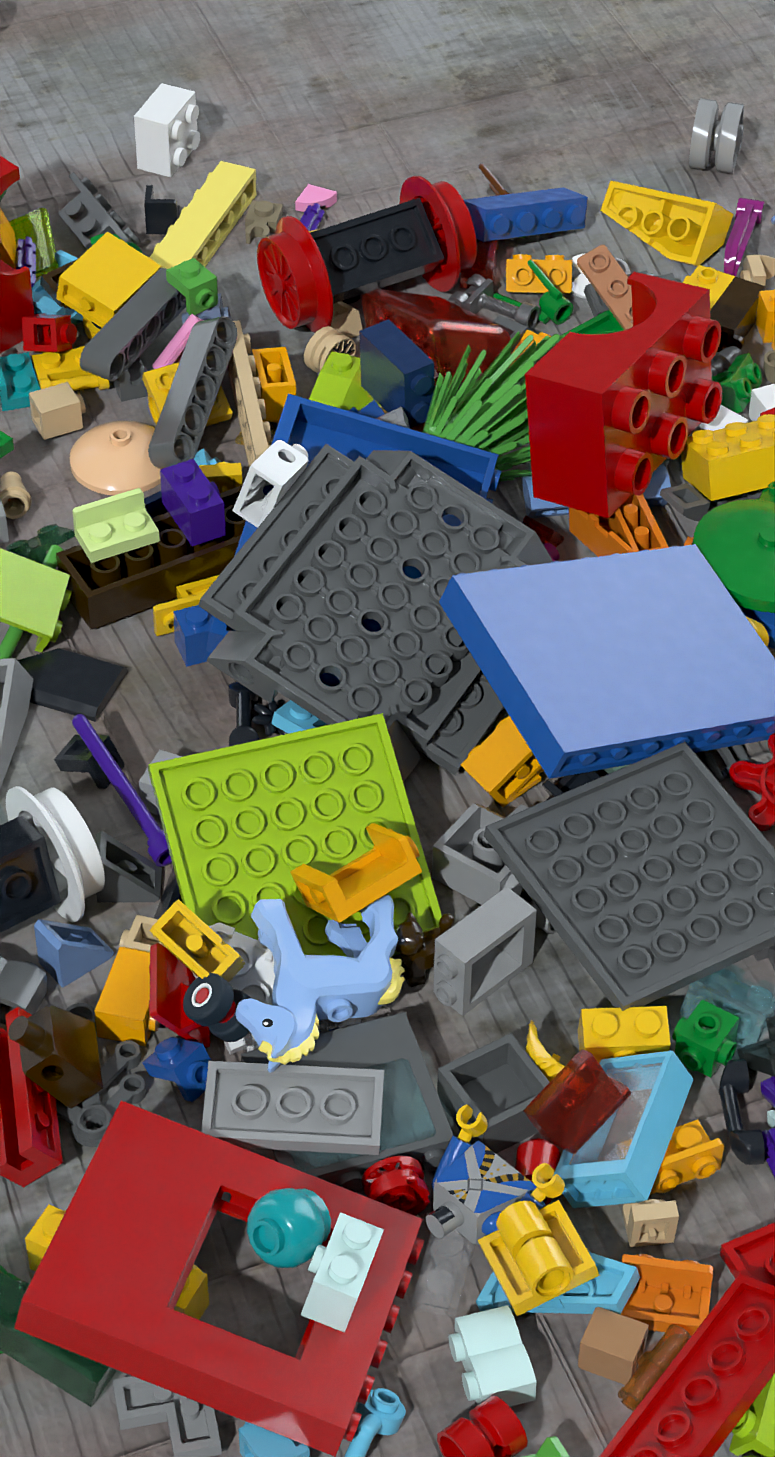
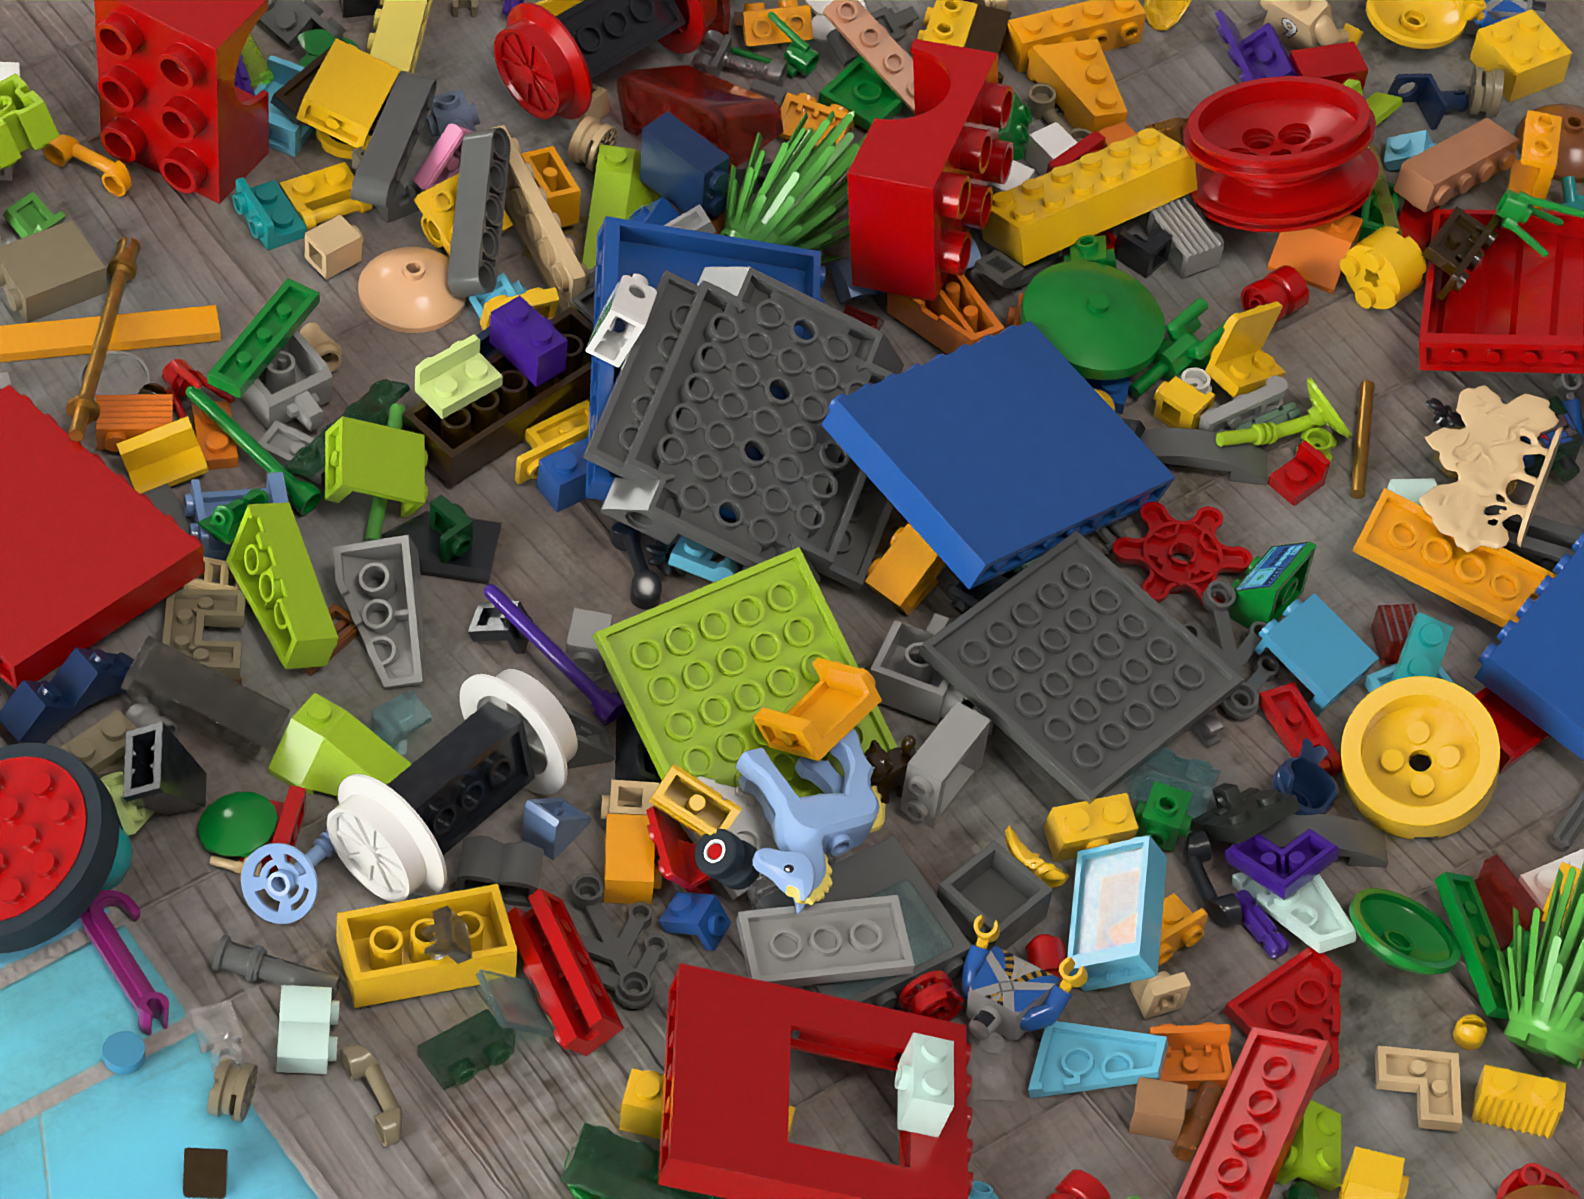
camera: 20 degrees left, 5 degrees up
dark brown torso [8,1005,103,1109] -> none
red brick [22,313,77,352] -> none
bright green bracket [166,258,218,315] -> none
teal piece [247,1188,331,1268] -> none
light aqua brick [448,1305,537,1407] -> none
yellow plate [478,1200,600,1316] -> none
clear red panel [523,1049,632,1154] -> none
none -> dark green bracket [429,494,474,564]

